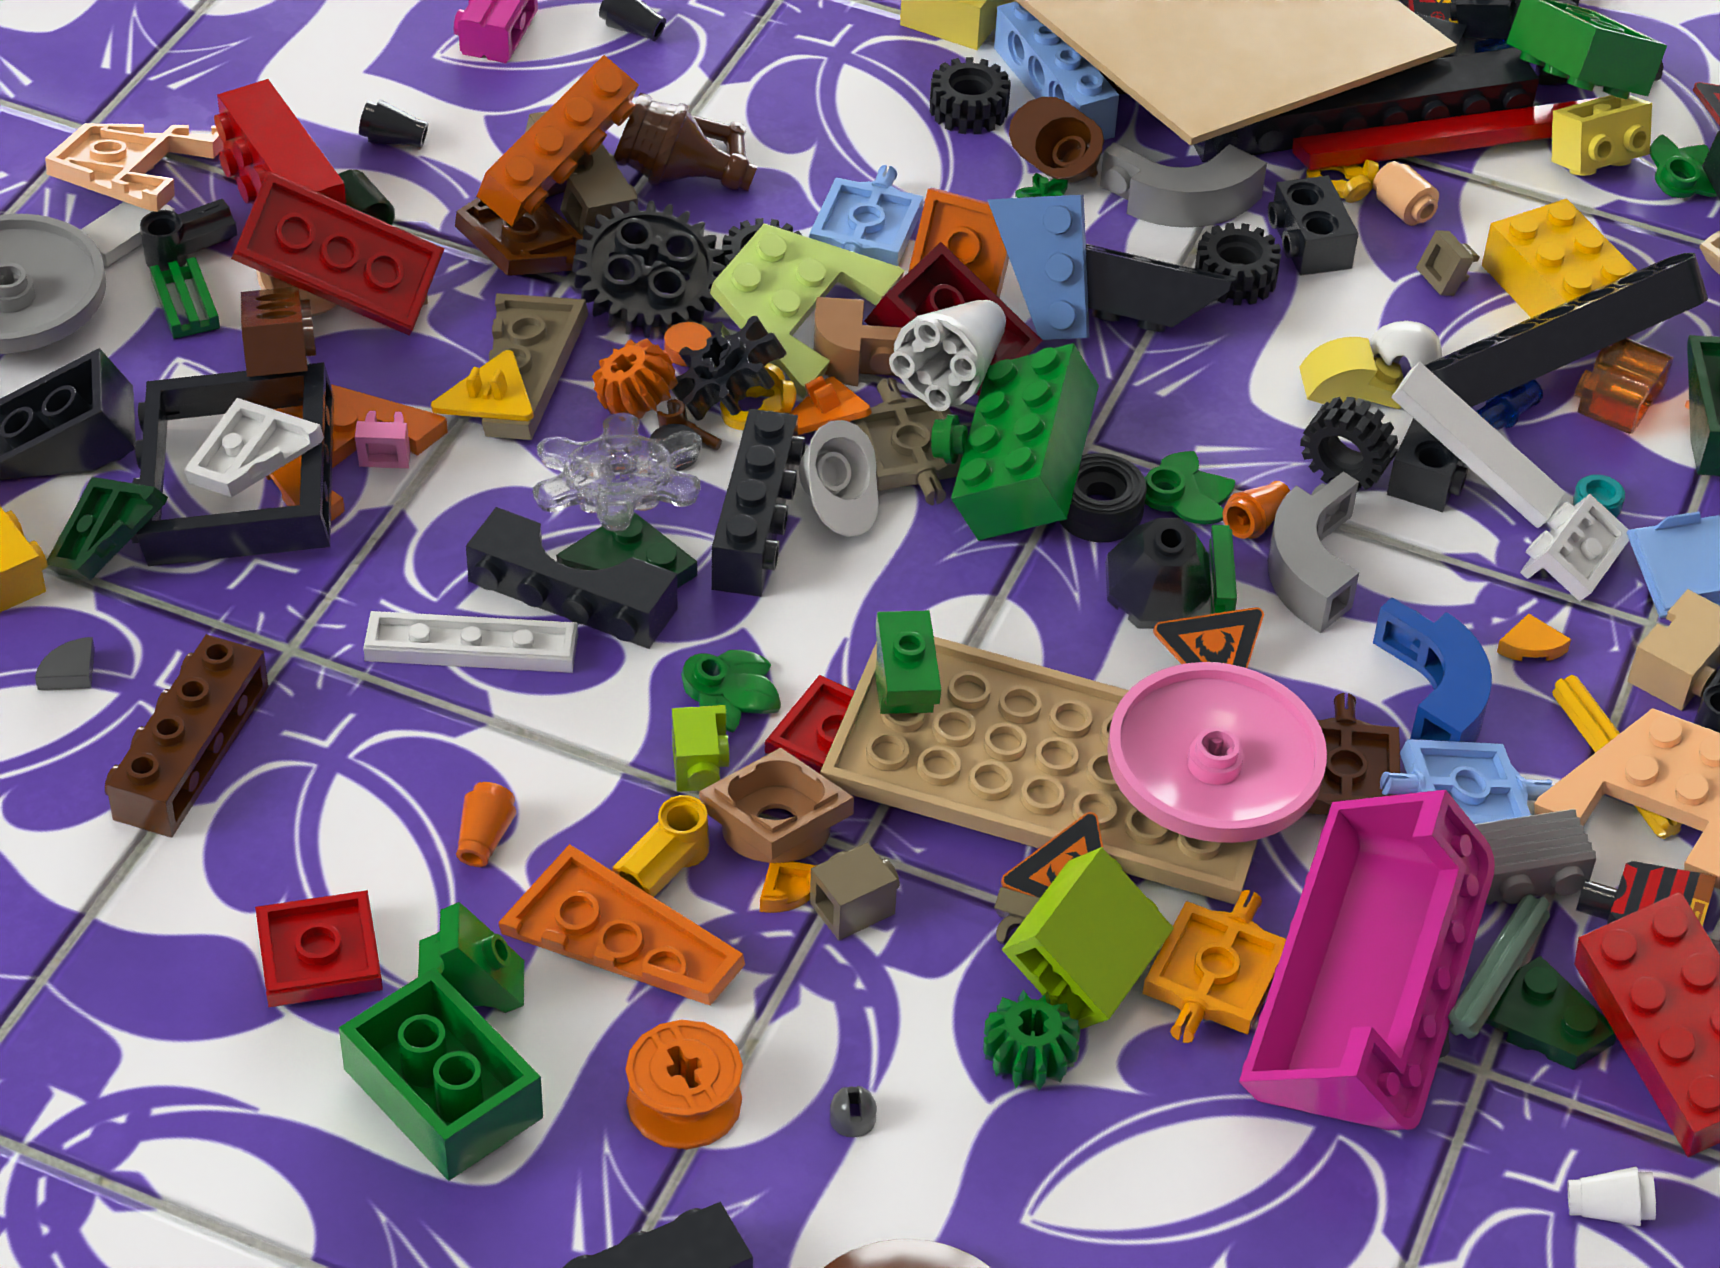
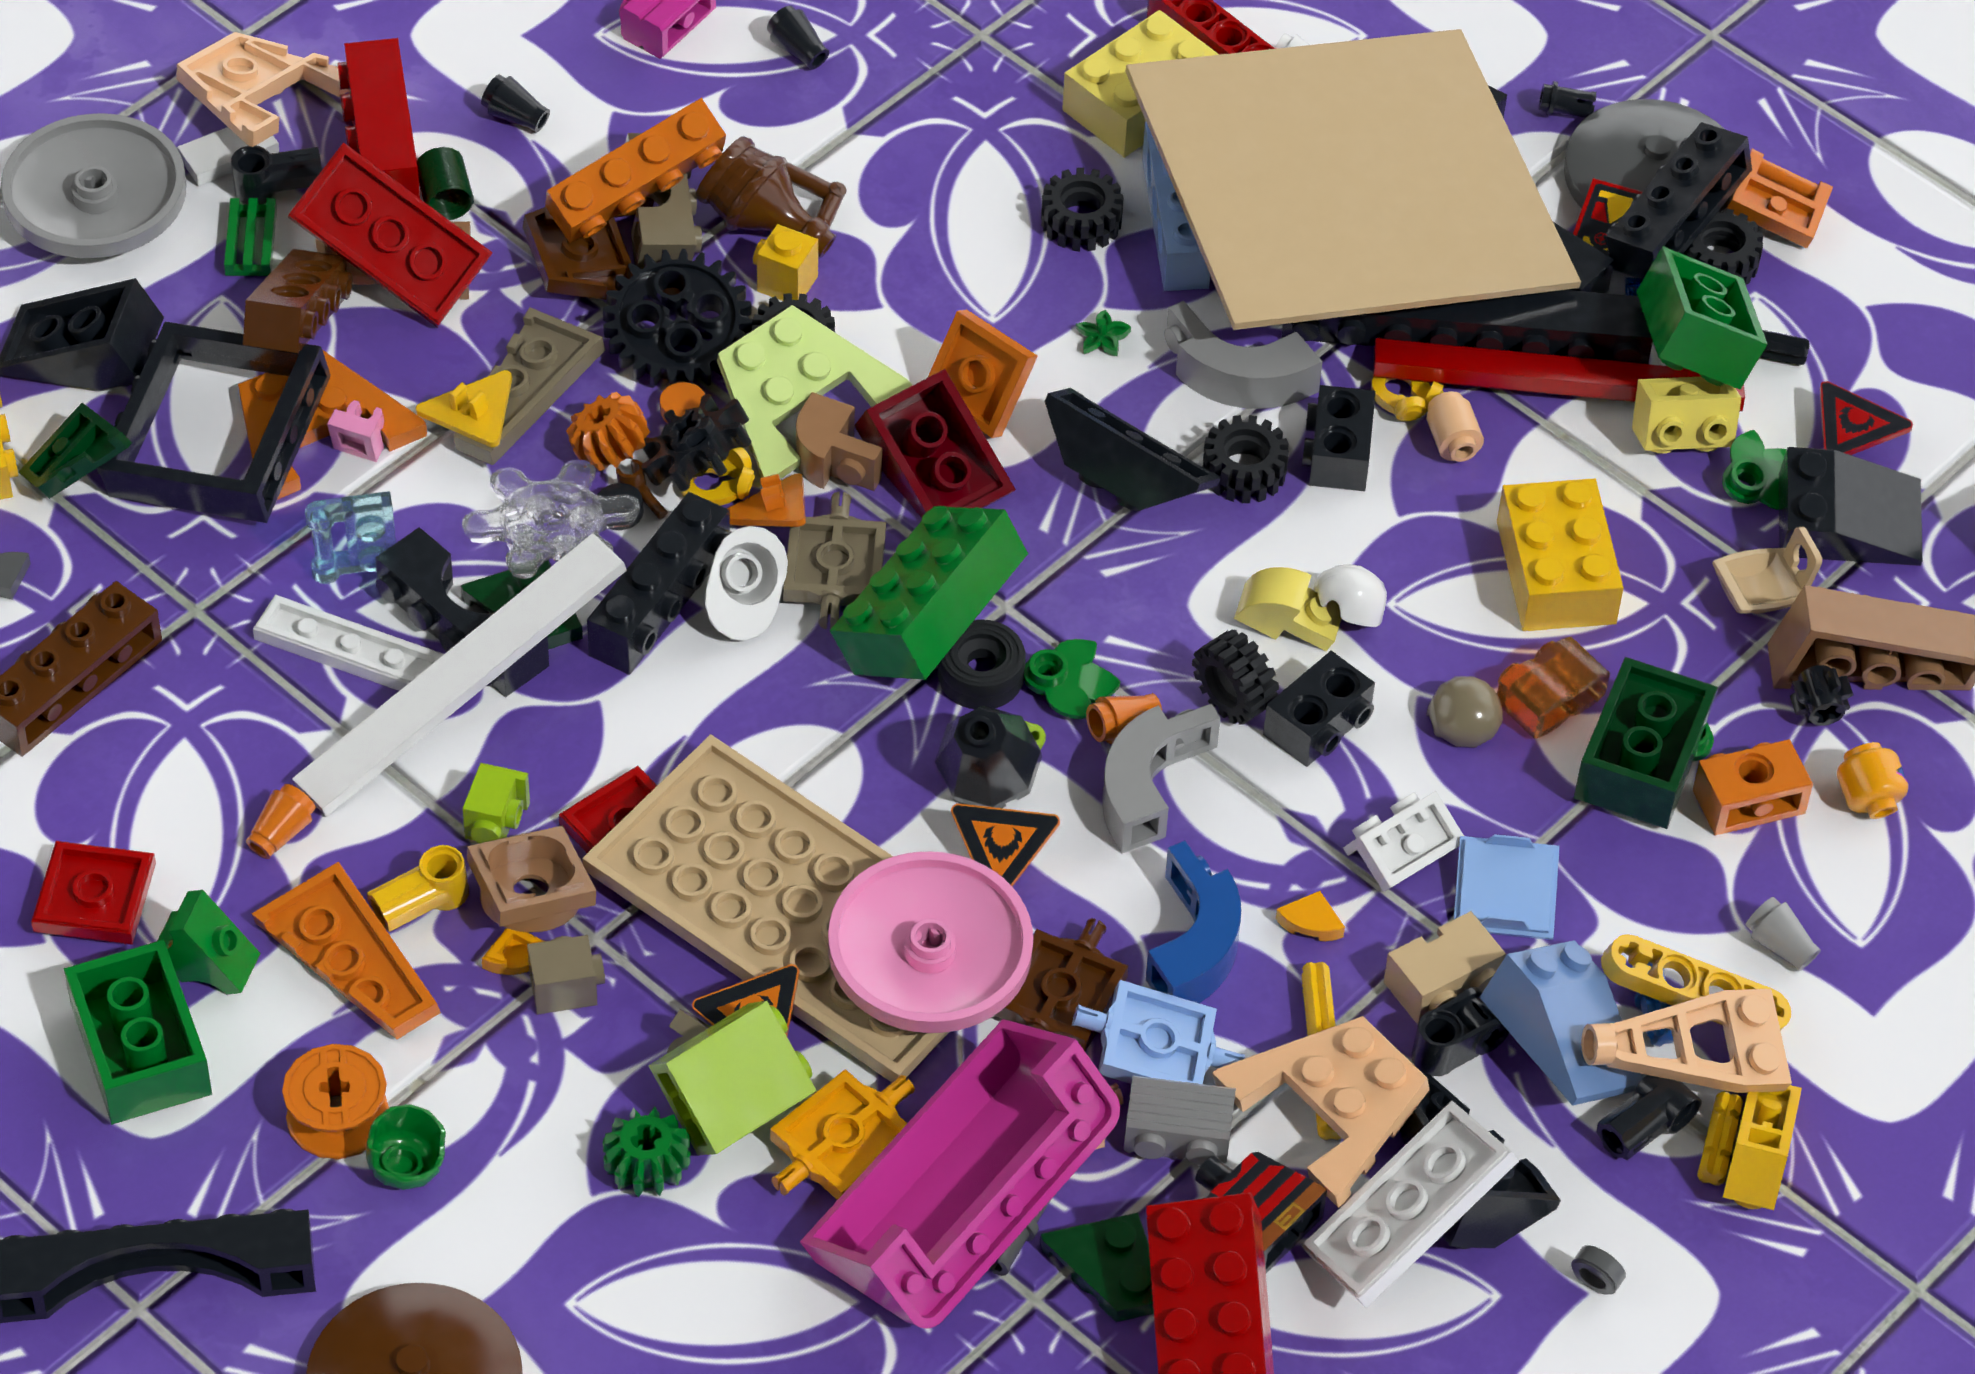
camera: 20 degrees right, 5 degrees up
white wing [184,398,324,497] -> none
green plate [681,650,781,733] -> none
light blue plate [809,165,923,266] -> none
dark grey hinge [830,1086,877,1137] -> none
green brick [875,610,941,714] -> none
white cone [889,300,1006,411] -> none
green plate [931,414,968,464] -> none
medium blue wing [987,195,1089,340] -> none
reddish brown piece [1009,97,1104,183] -> none
green tile [1209,525,1237,614] -> none
white tile [1391,361,1565,528] -> none
dark tan tile [1416,230,1480,296] -> none
black beam [1424,253,1708,407] -> none
sand green axle [1448,894,1550,1039] -> none
clear blue axle [1476,379,1543,431] -> none
teal tile [1573,475,1625,517] -> none
none -> white tile [292,533,627,817]
none -> clear light blue plate [305,491,396,584]
none -> green hair [366,1104,446,1190]
none -> yellow brick [753,224,818,301]
none -> dark tan hair [1426,676,1503,748]

